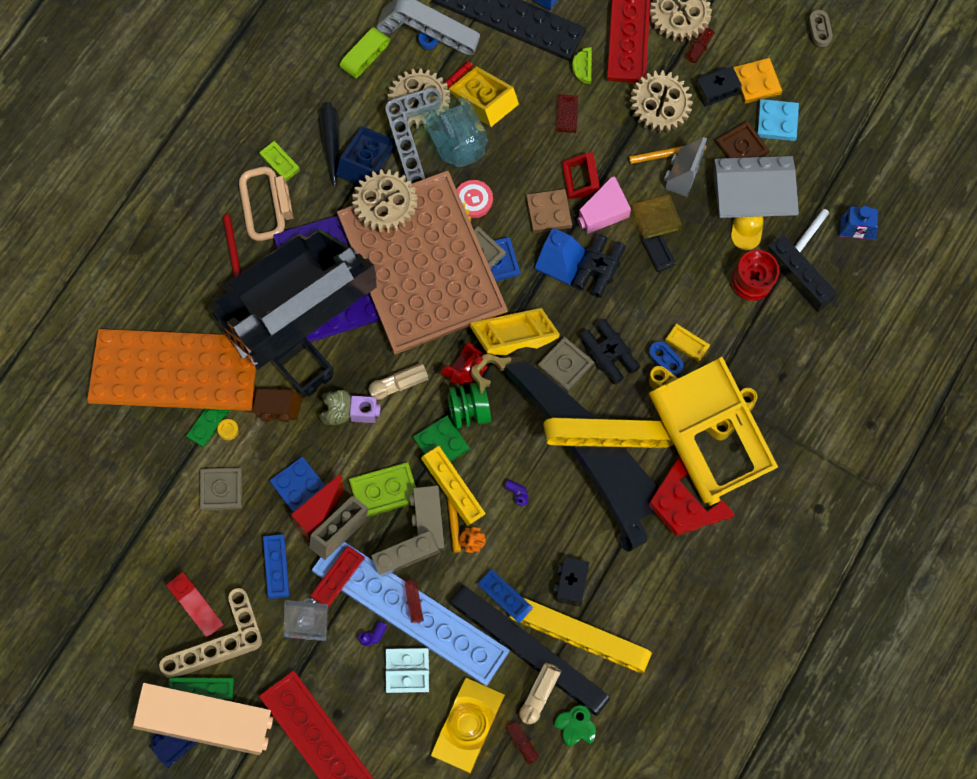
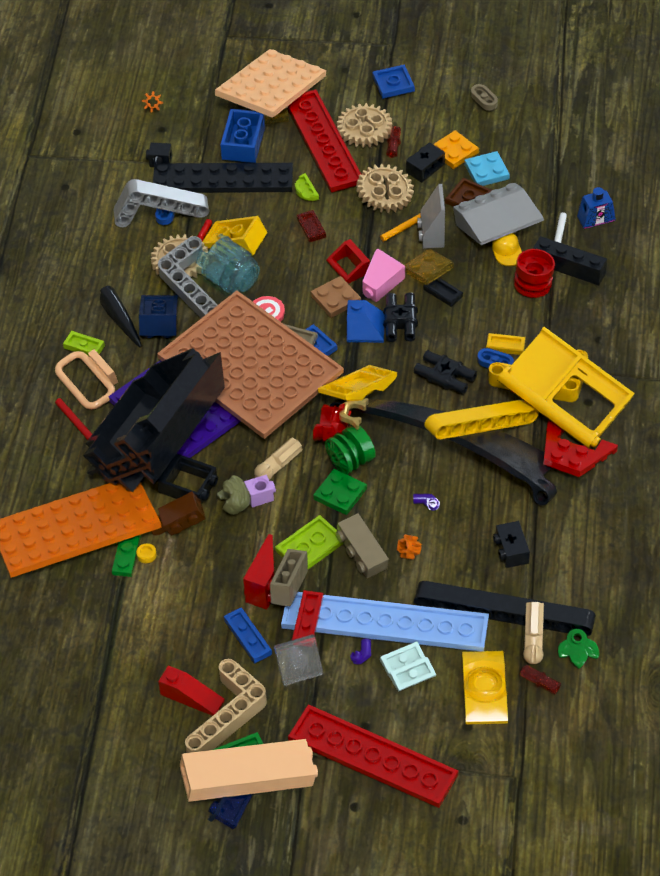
camera: 20 degrees left, 20 degrees down
dark tan tile [200,468,242,511] -> none
blue plate [269,457,325,512] -> none
lime beam [340,27,390,79] -> none
tan gear [352,169,417,233] -> none
dark tan brick [371,531,440,577] -> none
clear red axle [405,580,424,623] -> none
yellow plate [421,446,486,526] -> none
light orange bar [447,497,461,553] -> none
blue plate [477,569,533,623] -> none
yellow beam [509,598,652,673] -> none
dark tan tile [537,337,595,393] -> none

